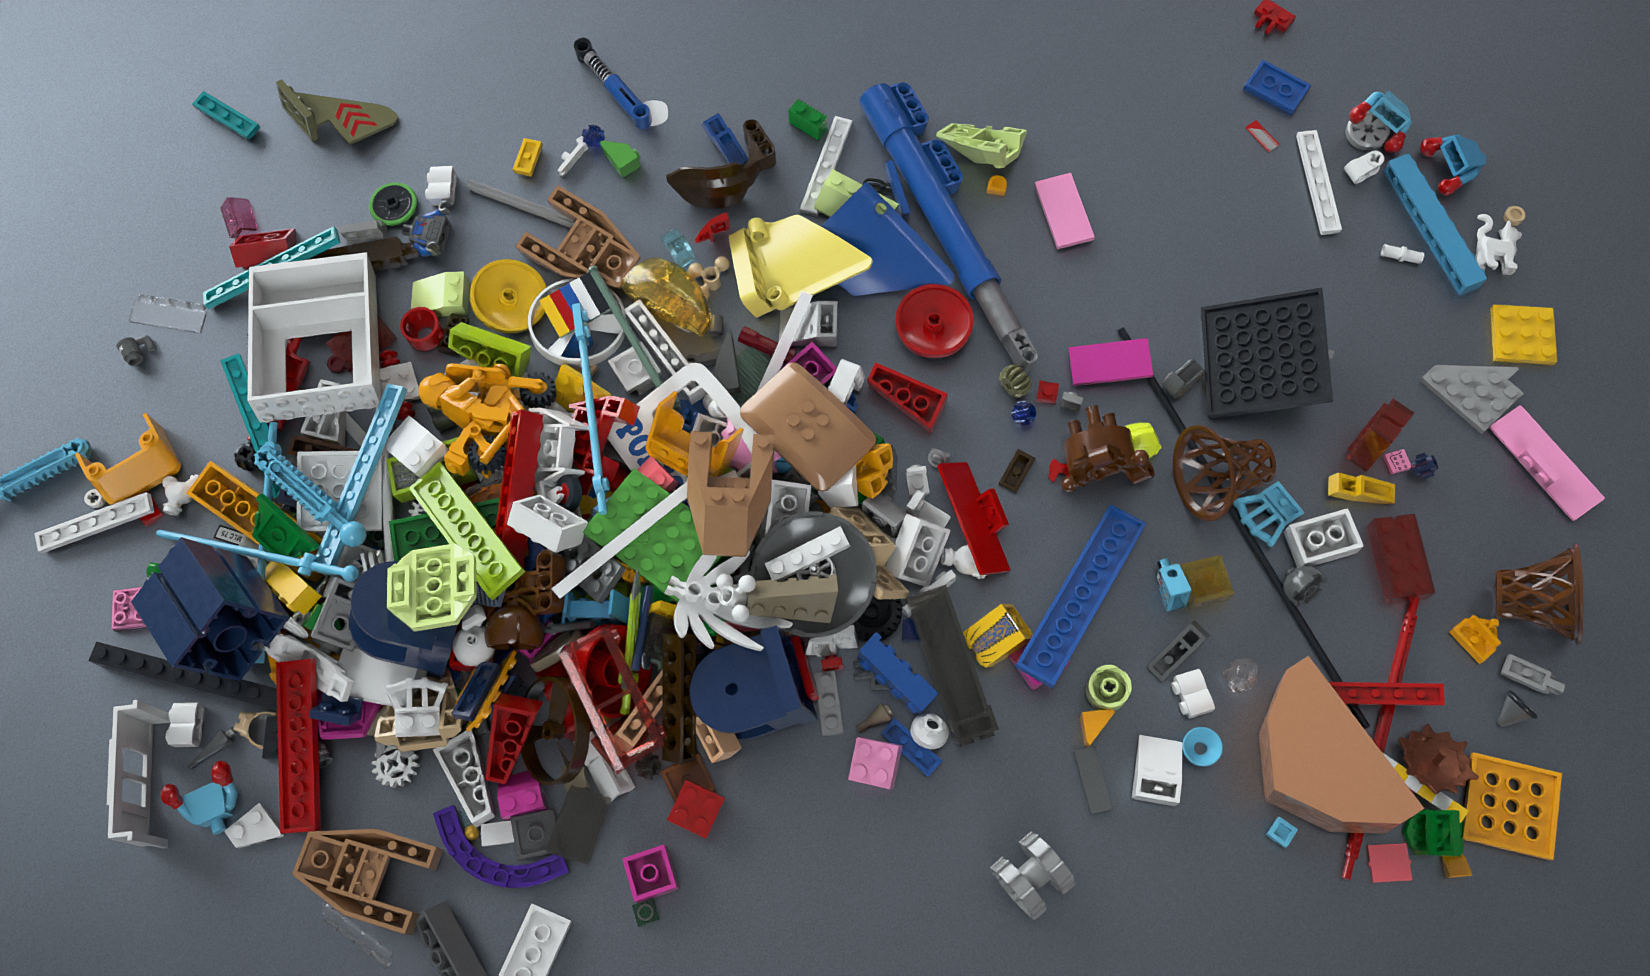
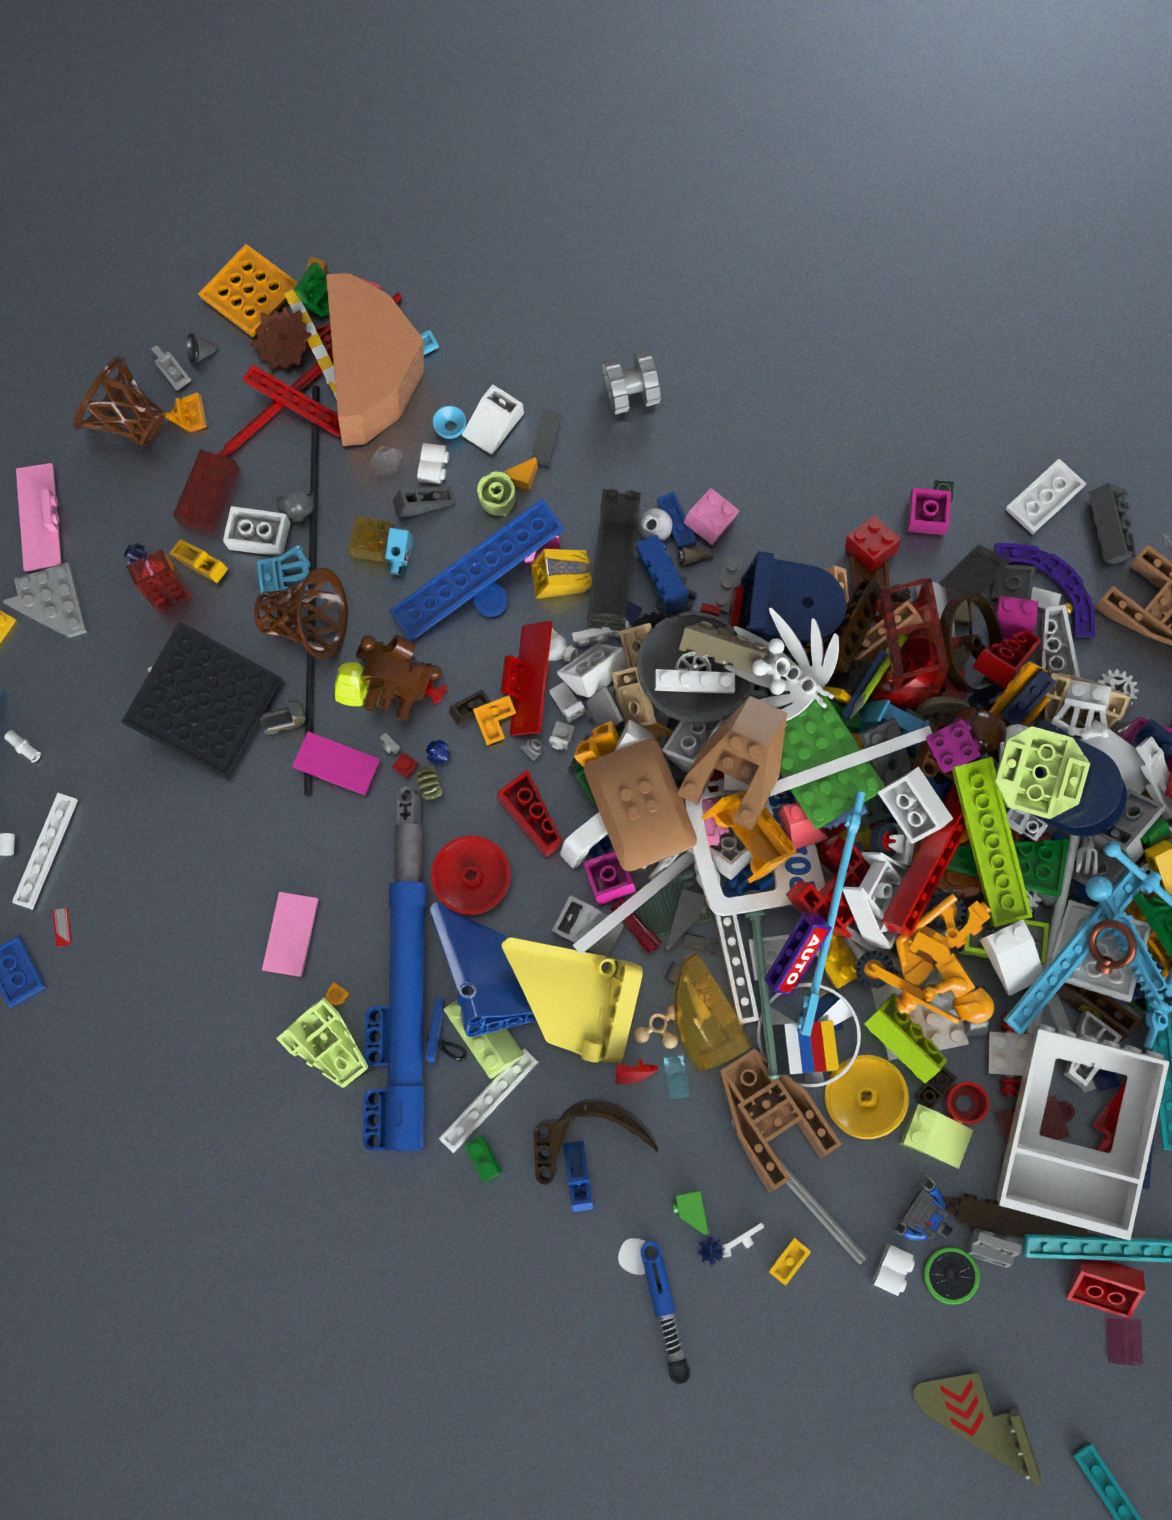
camera: 155 degrees left, 5 degrees up
none -> light orange plate [473,695,516,746]
none -> blue piece [474,583,508,617]
none -> dark purple brick [764,913,832,995]
none -> magenta bracket [926,717,981,773]
none -> copper piece [1088,919,1137,974]

